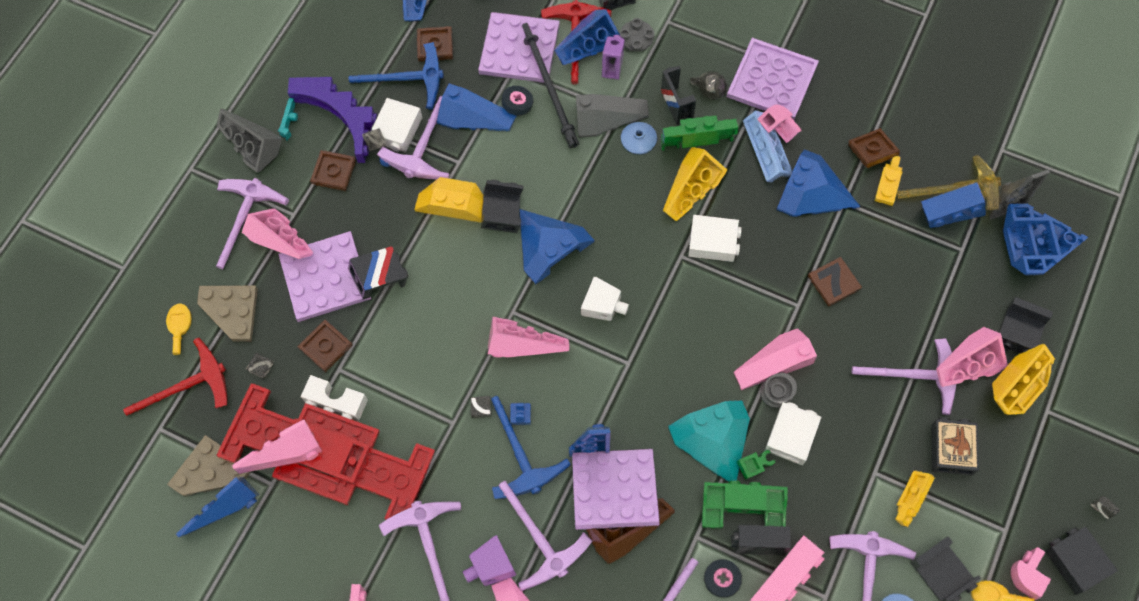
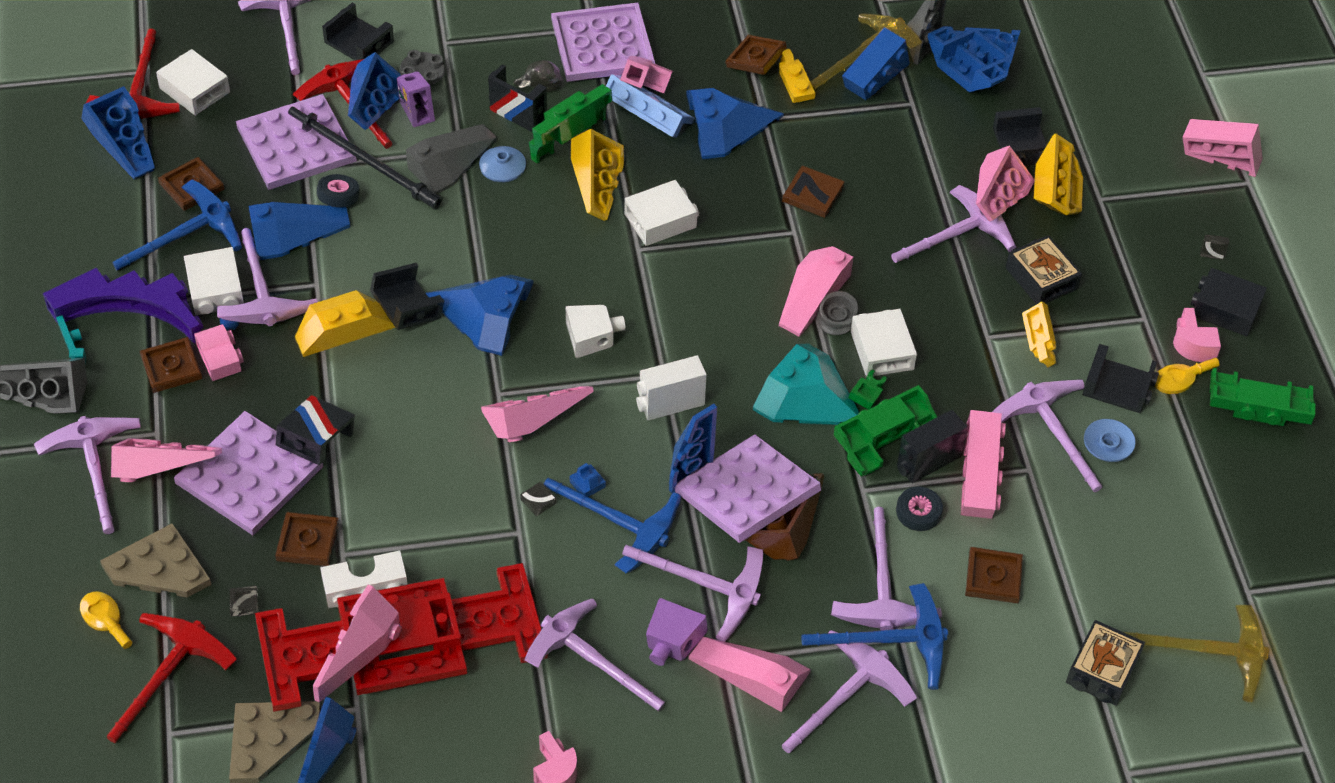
camera: 40 degrees left, 15 degrees down
clear smoke tile [362,128,387,151] -> none
none -> bright pink brick [194,324,244,381]
none -> white brick [636,355,706,420]

